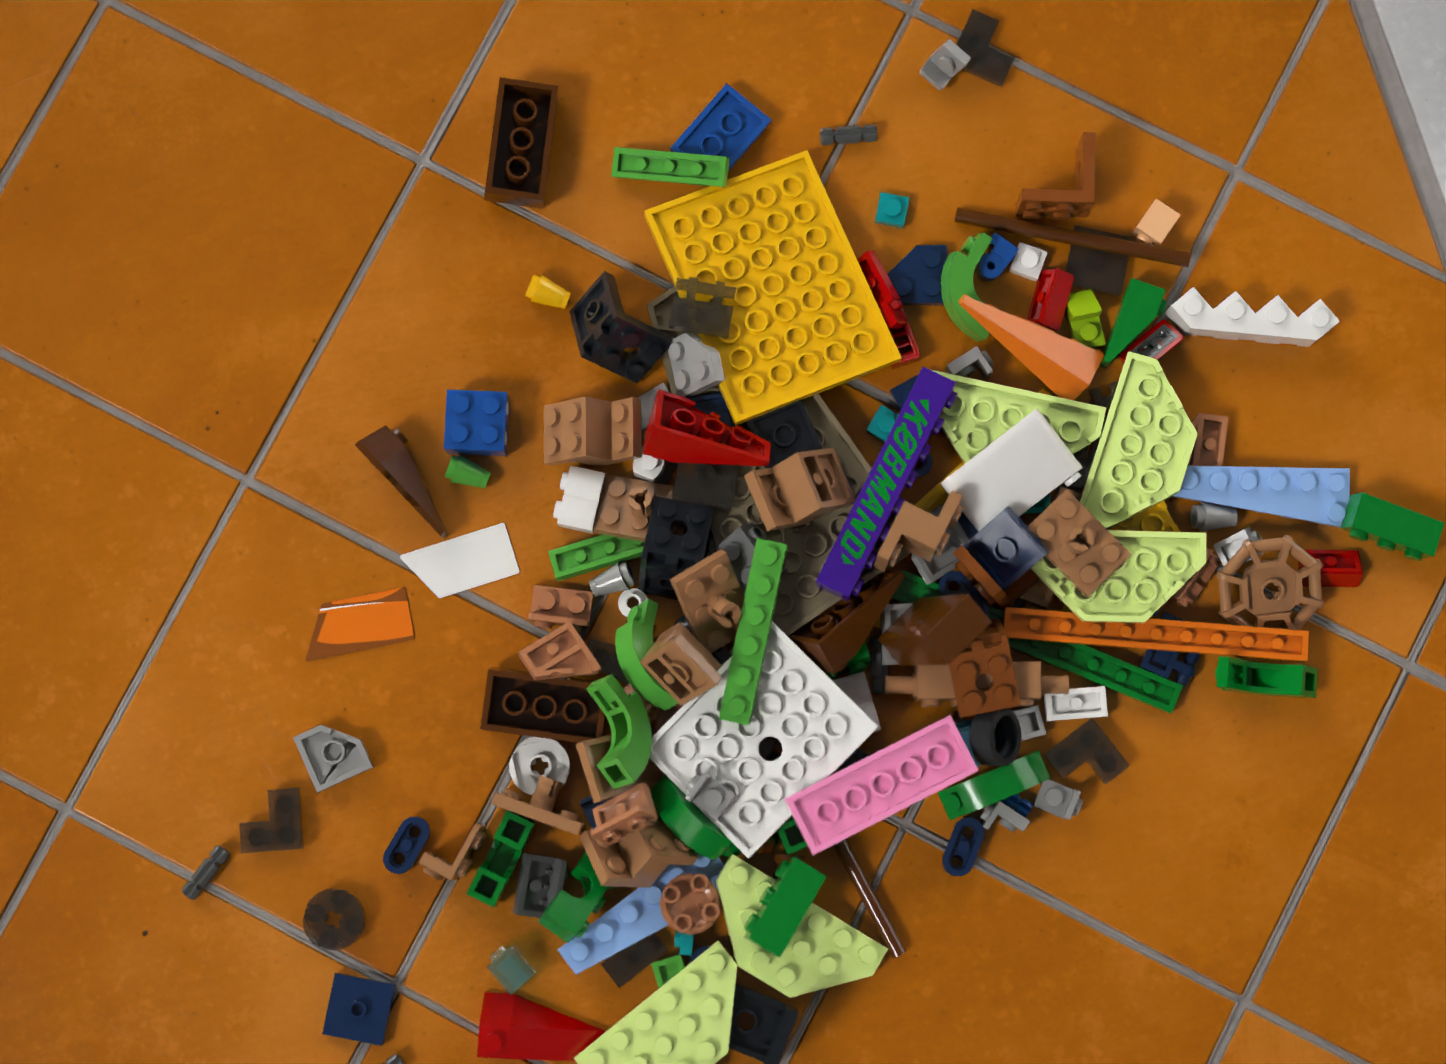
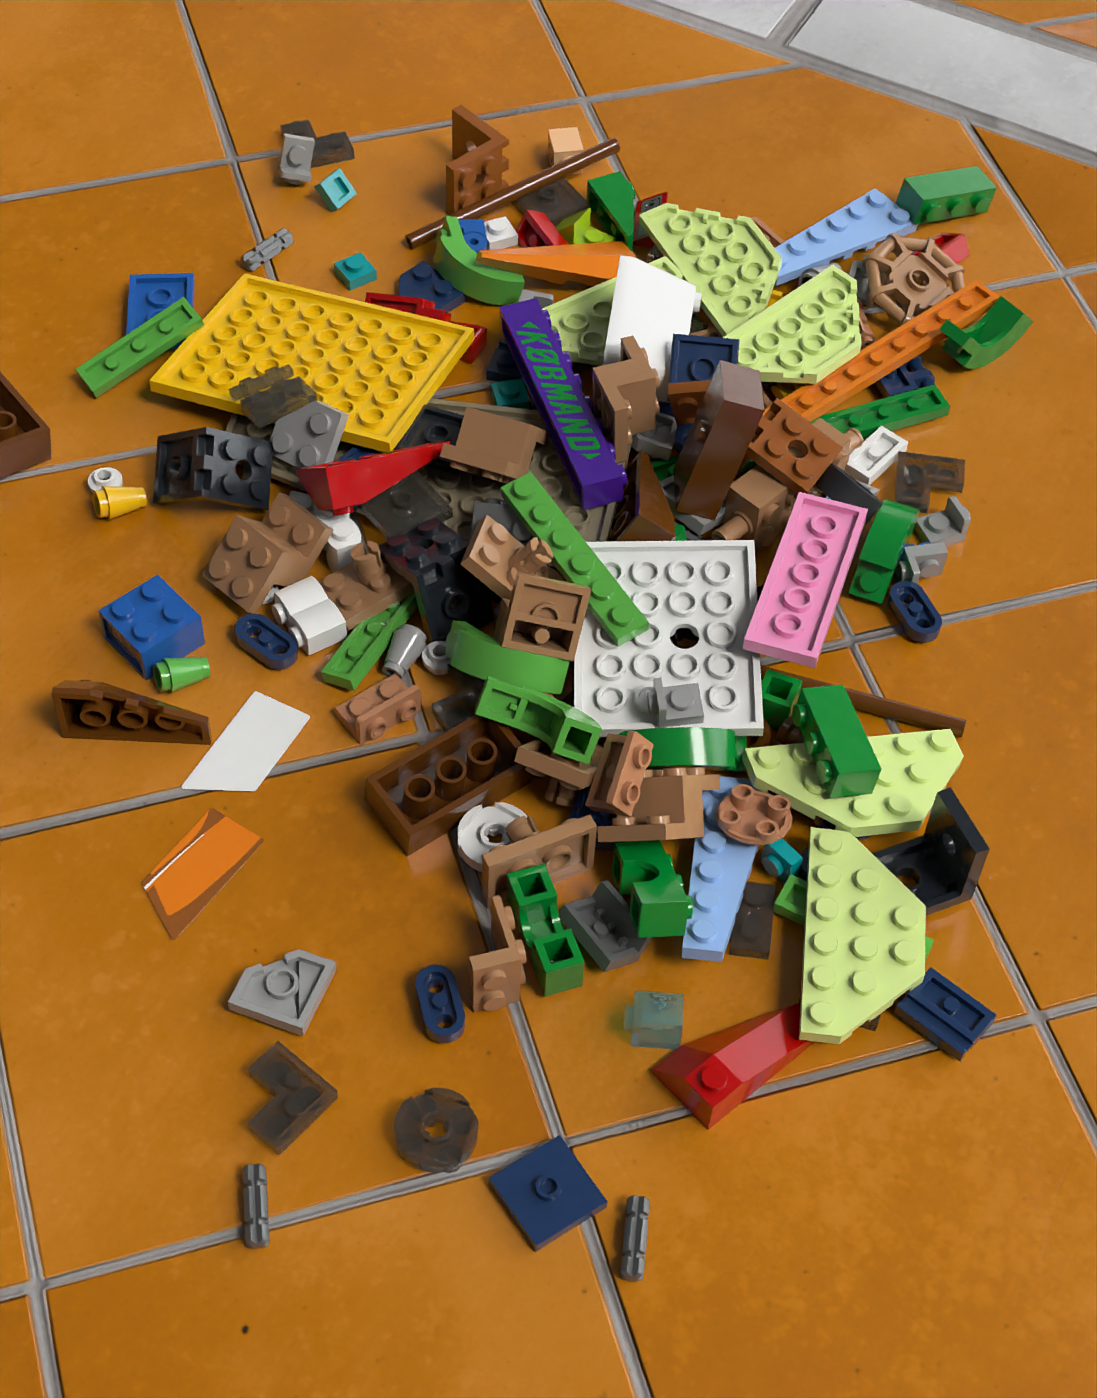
camera: 50 degrees left, 30 degrees down
nougat wing [518,621,602,680] -> none
medium nougat plate [1028,489,1131,598] -> none
white brick [1165,287,1340,347] -> none
none -> white plate [88,467,123,492]
none -> dark blue plate [235,614,298,669]
none -> plate [314,168,357,212]

